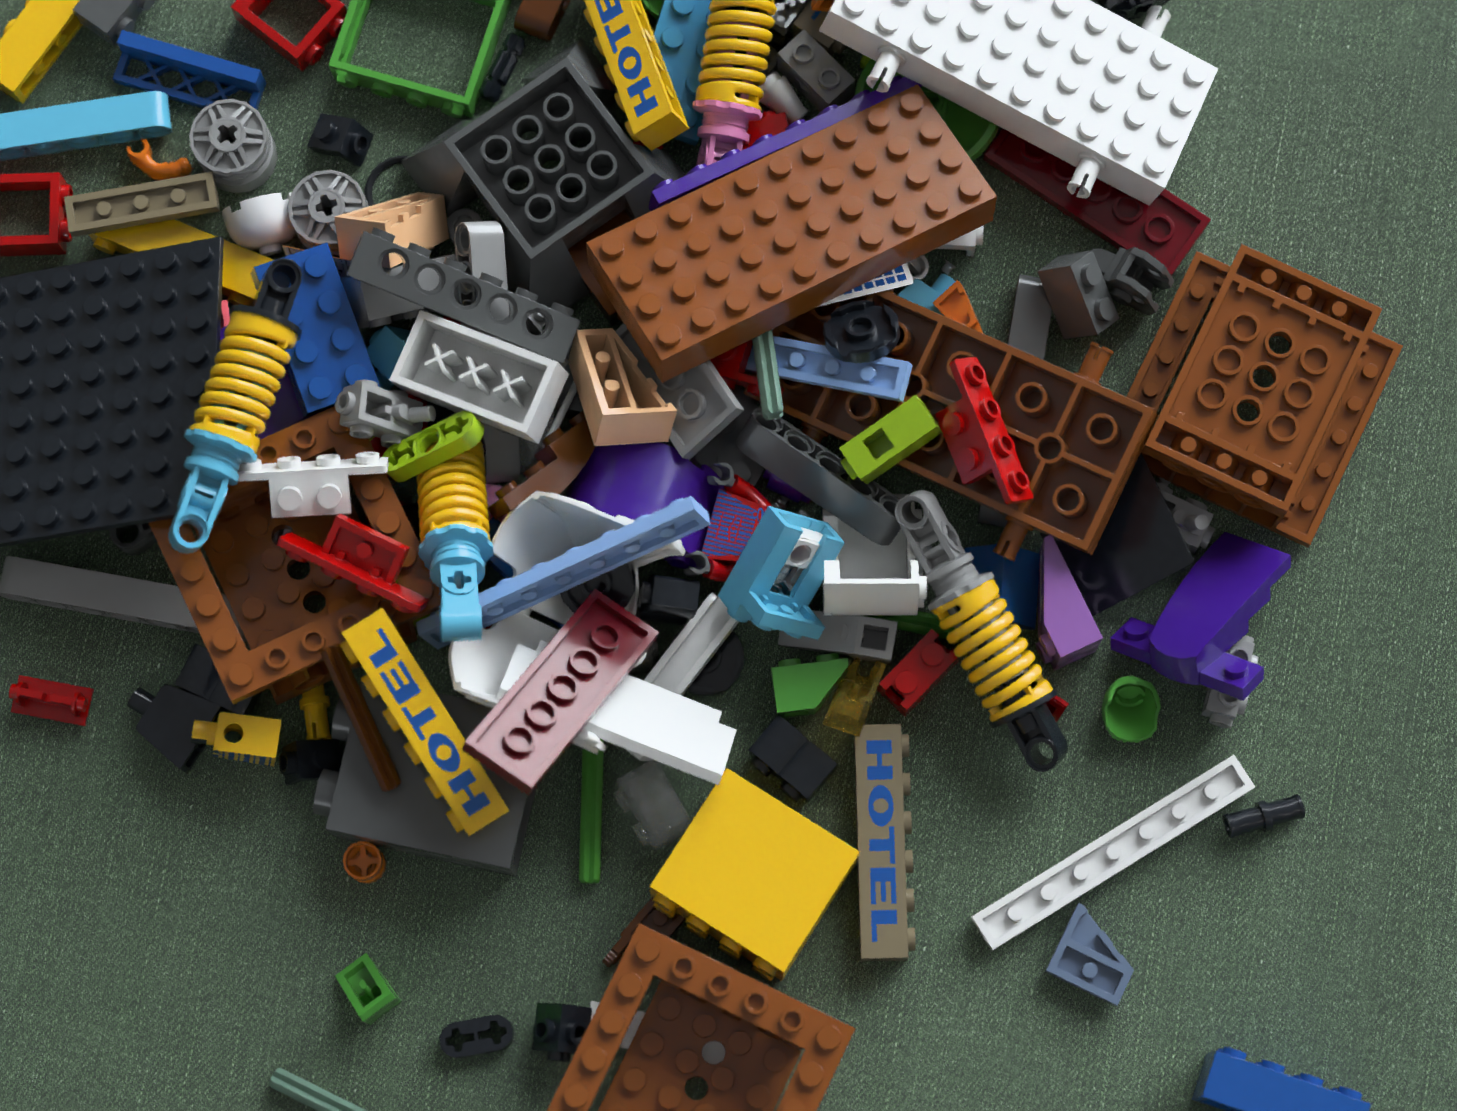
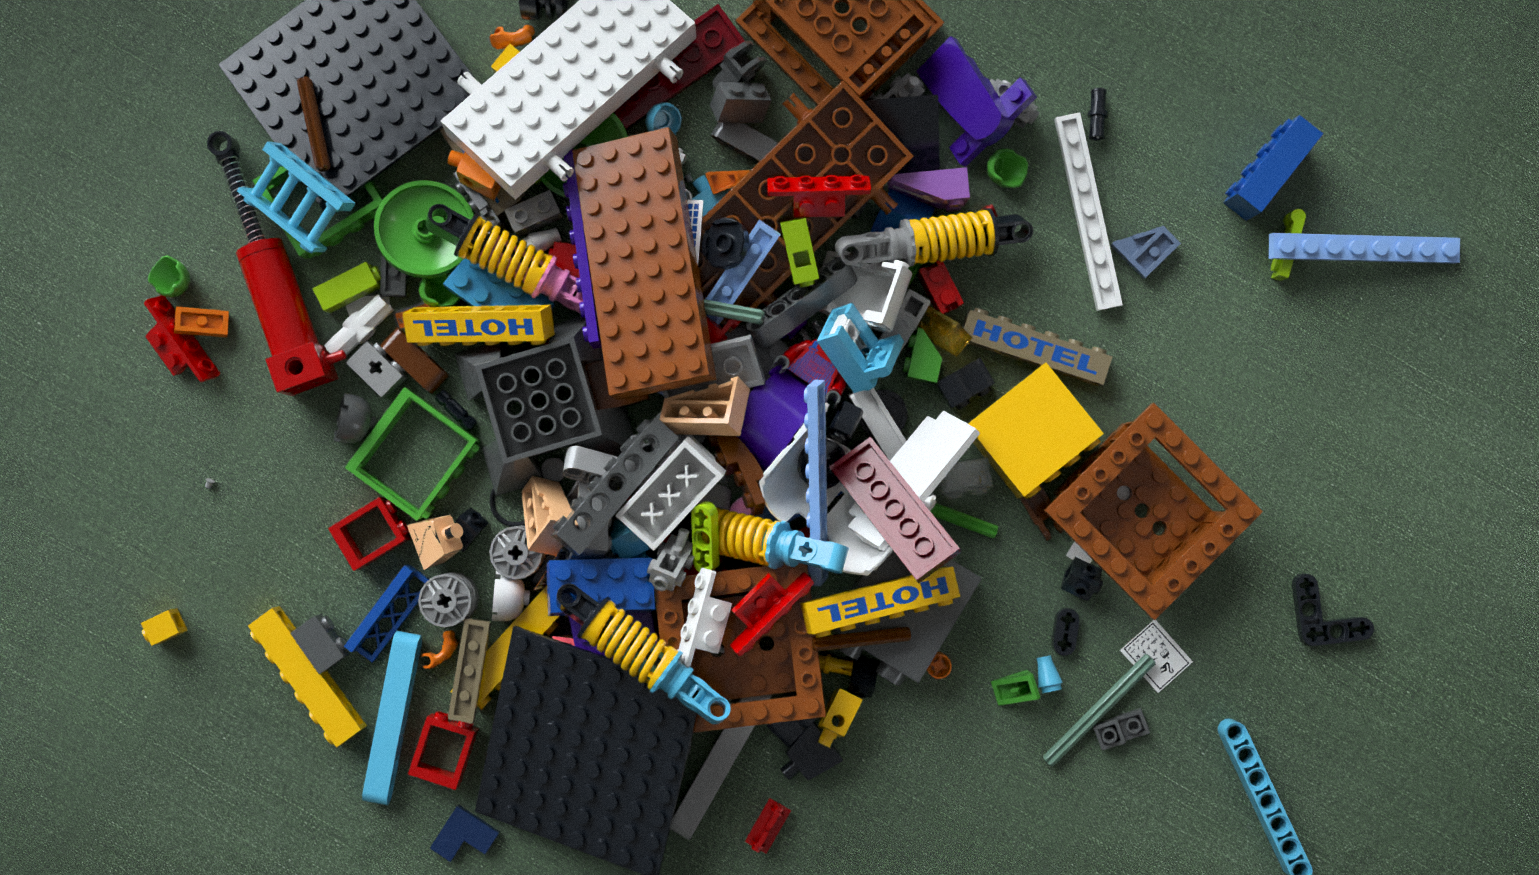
camera: 75 degrees left, 10 degrees up
none -> light nougat torso [407,515,463,570]
none -> medium azure hair [645,102,682,135]
none -> medium azure cone [1036,655,1063,694]

